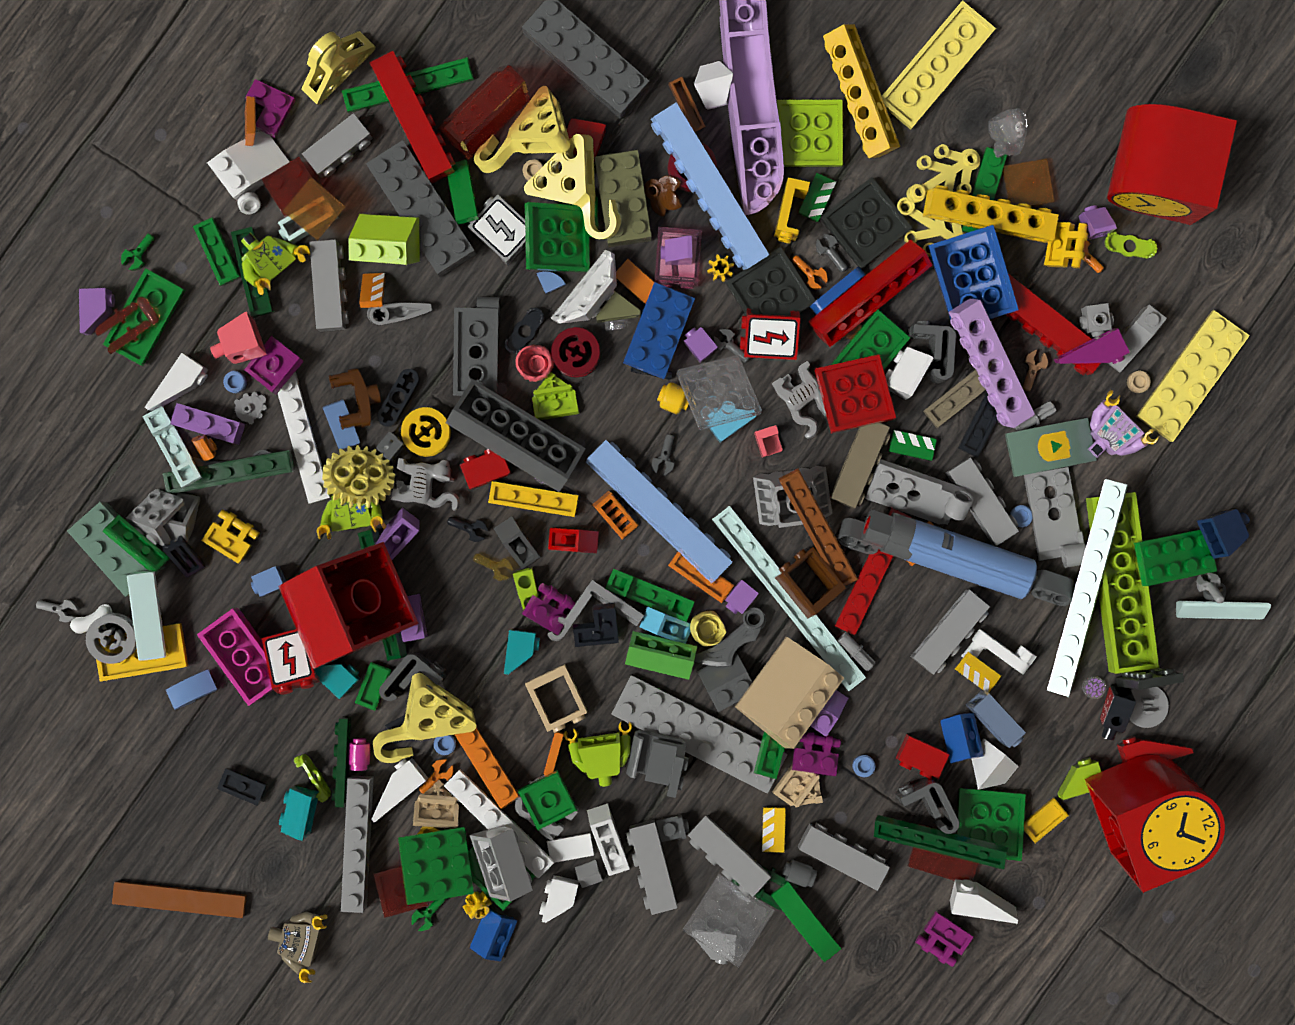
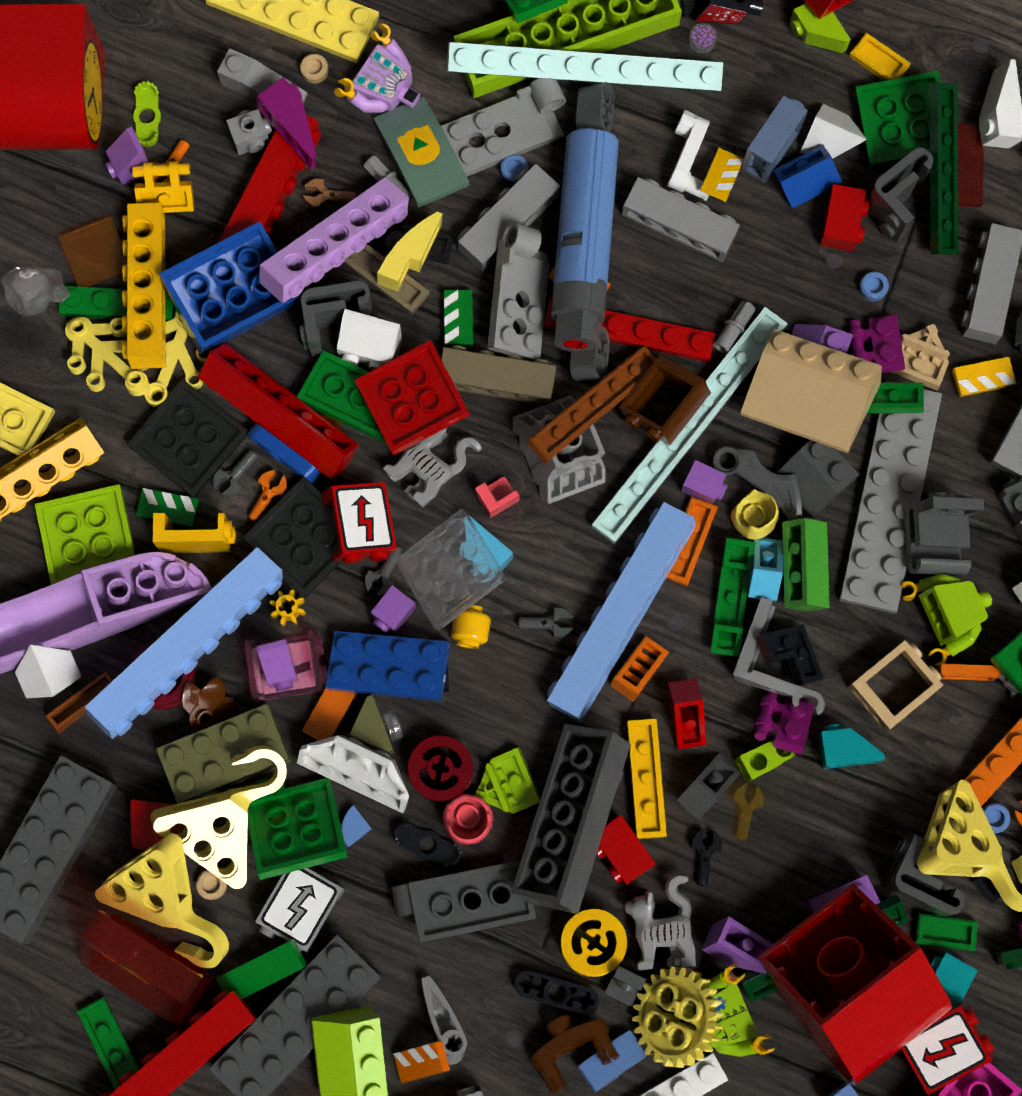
camera: 110 degrees left, 10 degrees down
none -> light yellow slope [377,211,443,292]

